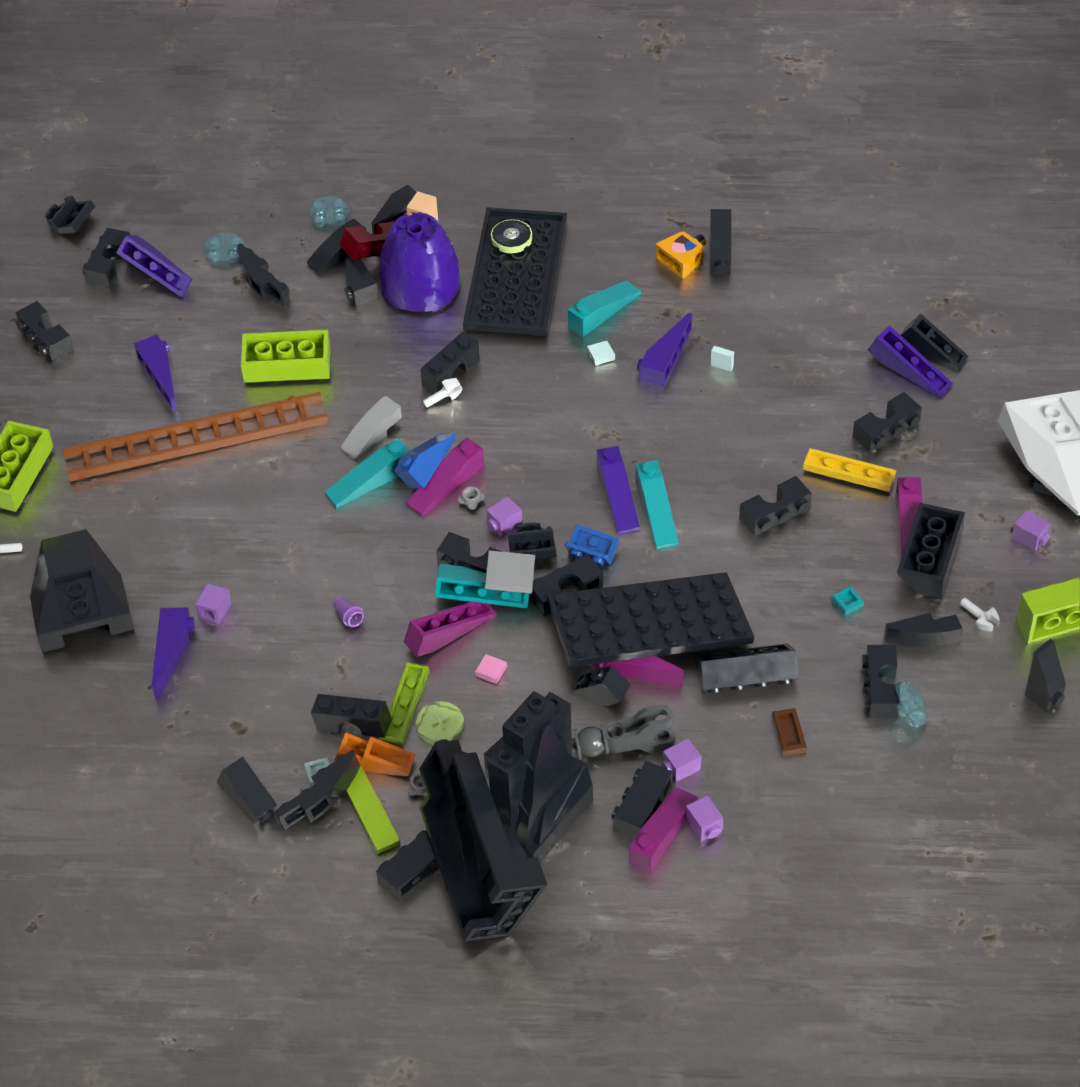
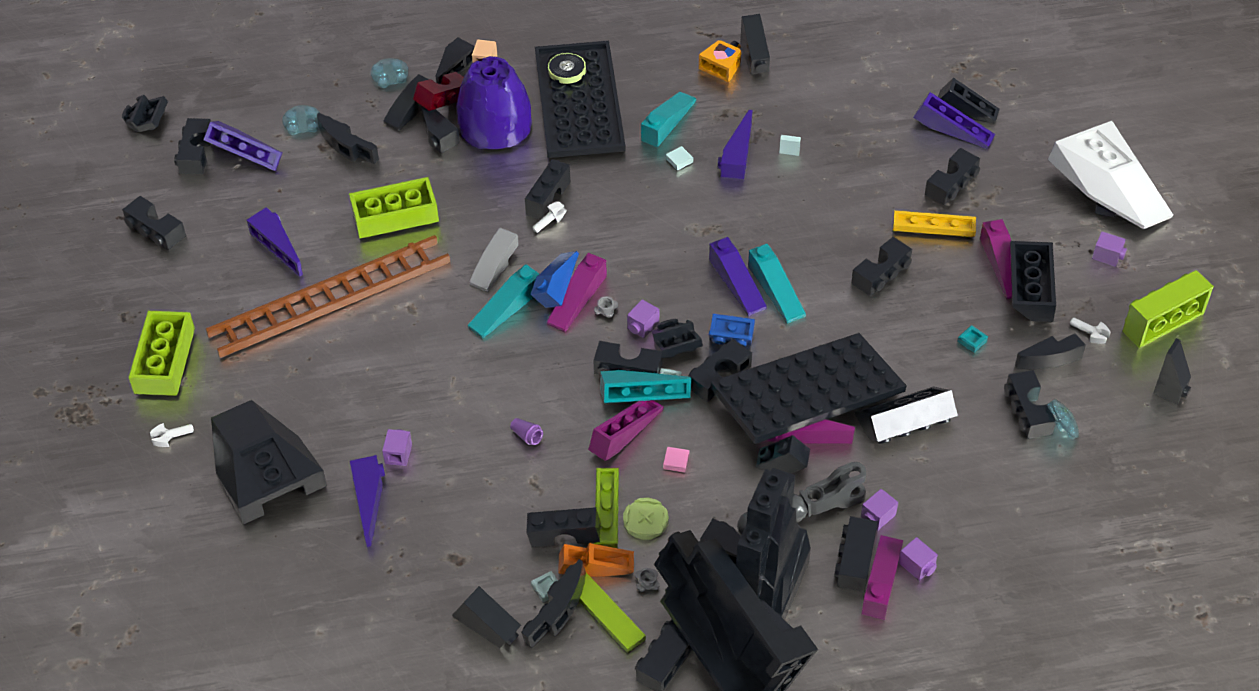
camera: 15 degrees left, 0 degrees up
light grey tile [485,551,535,594] -> none
reddish brown tile [771,708,807,756] -> none

